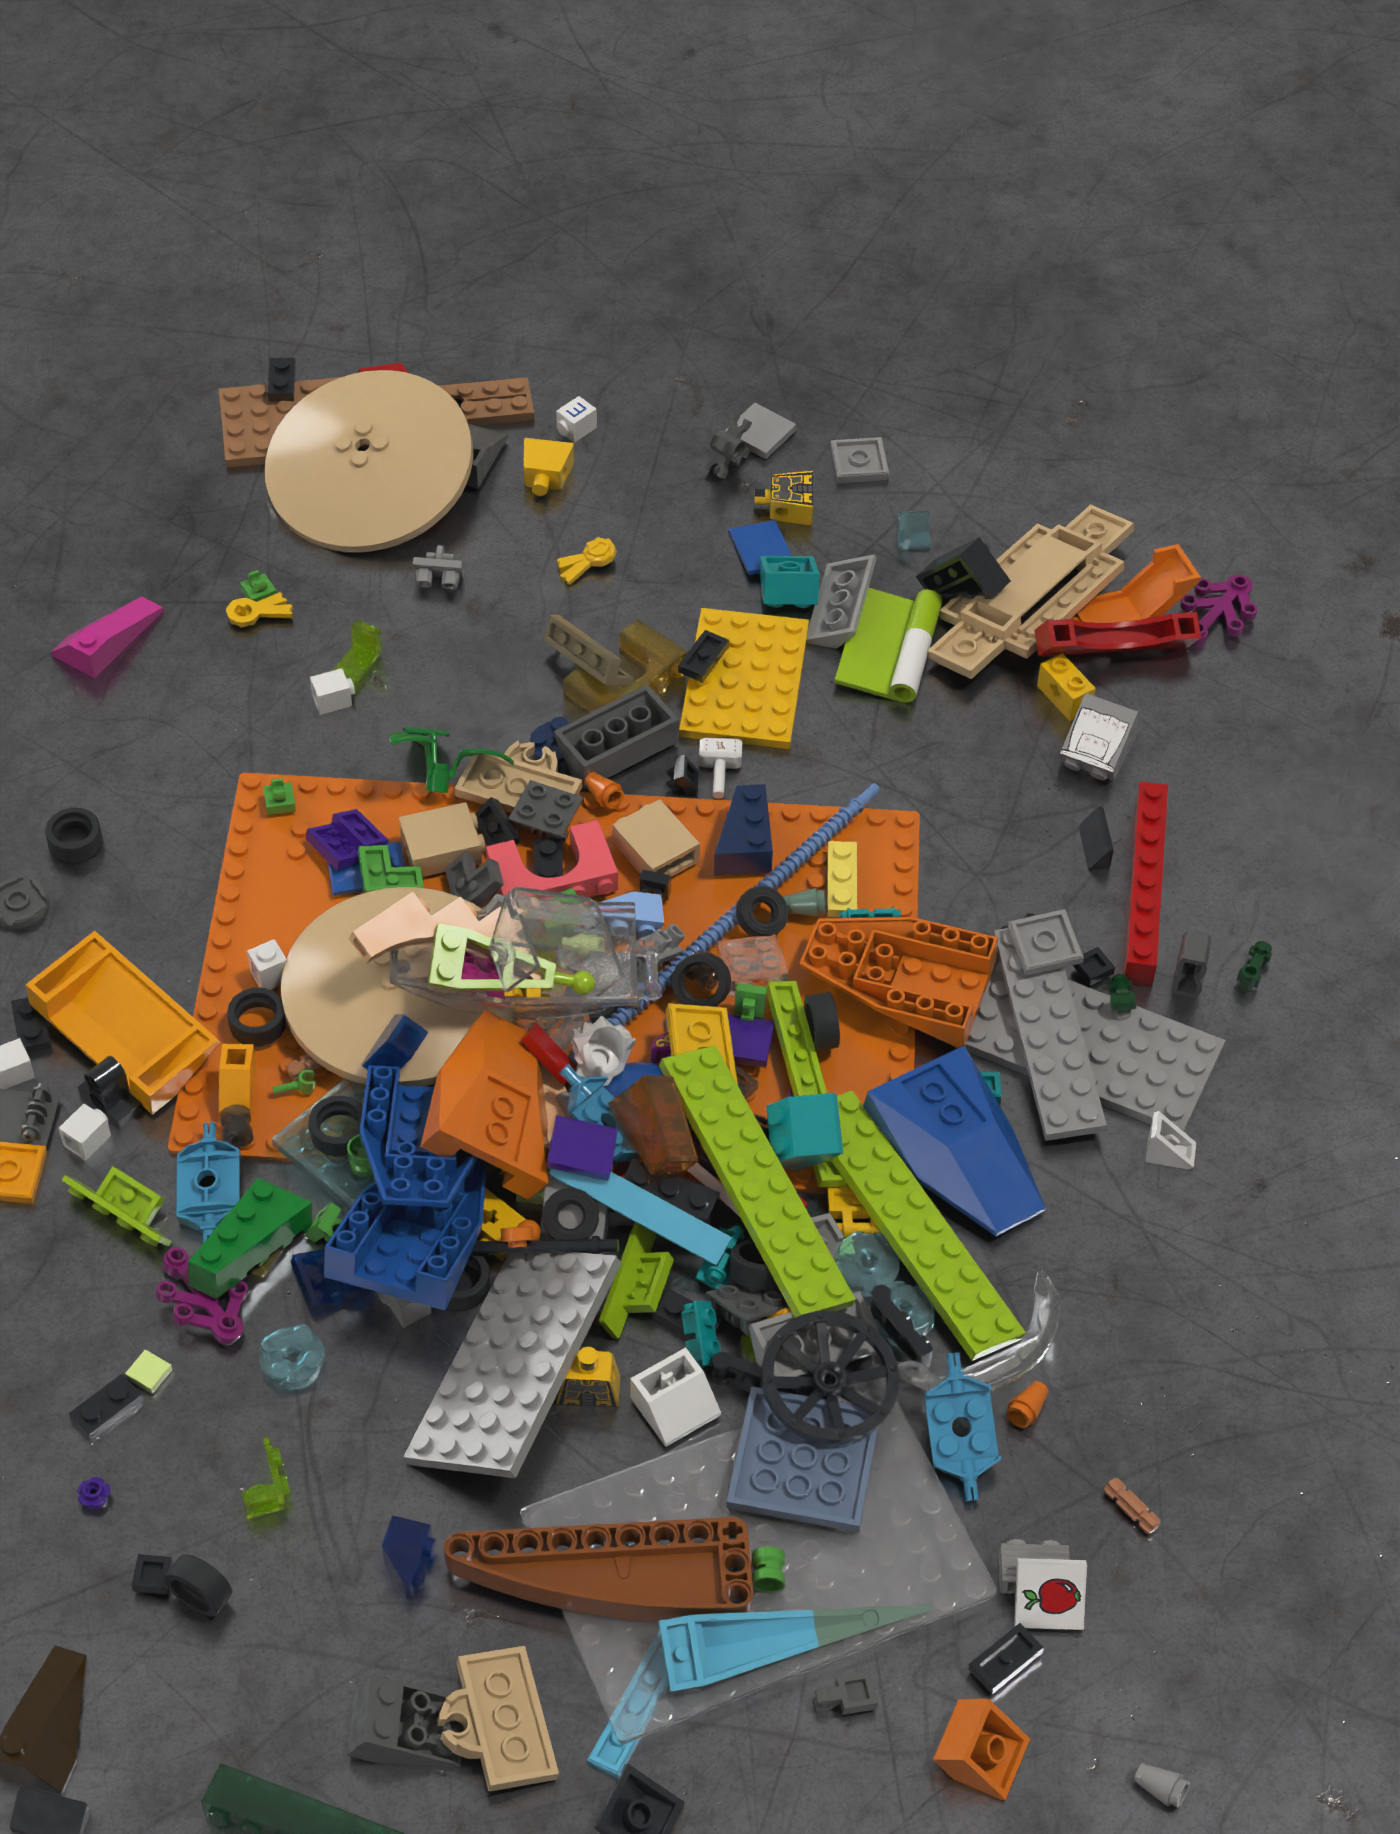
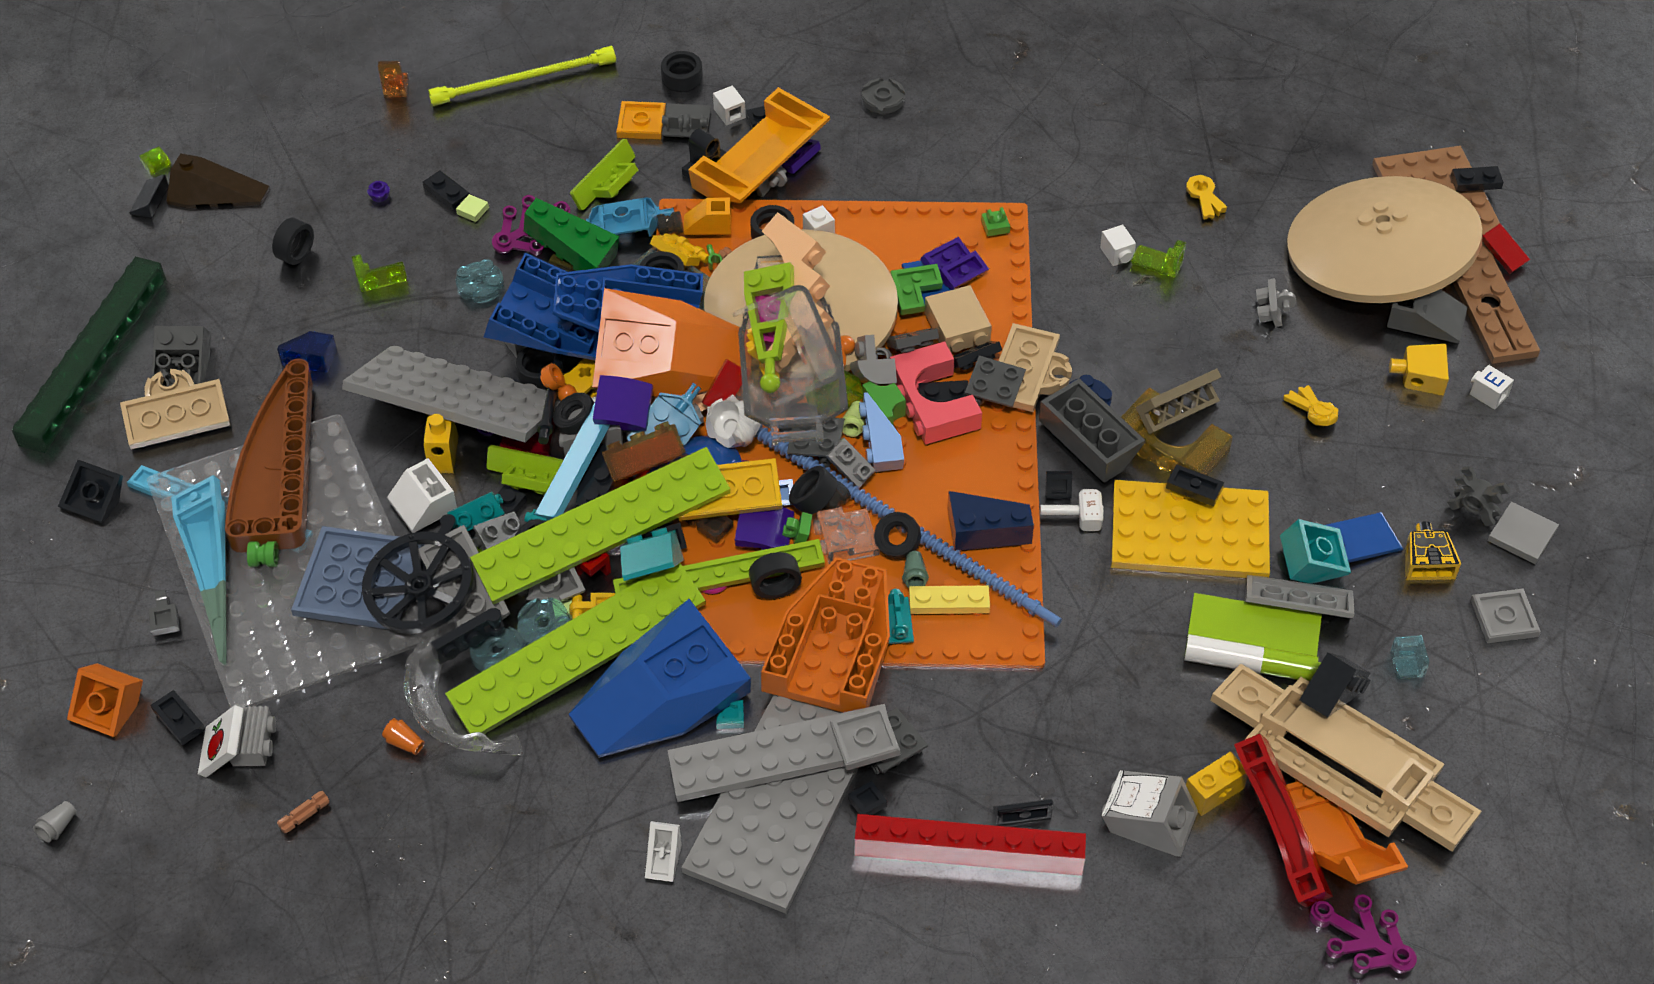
camera: 90 degrees right, 0 degrees up
black tyre [45,807,103,863] -> none
dark pink wedge [51,596,164,678] -> none
white brick [58,1104,111,1161] -> none
black plate [132,1554,173,1594] -> none
bright green tile [240,570,277,602] -> none
clear blue slope [360,1014,429,1070] -> none
green plant [389,727,514,793] -> none
orange cone [584,772,624,809] -> none
tan brick [612,799,700,877] -> none
black tile [639,869,671,903] -> none
dark azure plate [924,1353,1001,1501] -> none
dark green bar [1109,974,1136,1013] -> none
dark grey brick [1173,931,1211,998] -> none
dark green bar [1237,941,1273,992] -> none
none -> yellow plate [650,233,710,266]

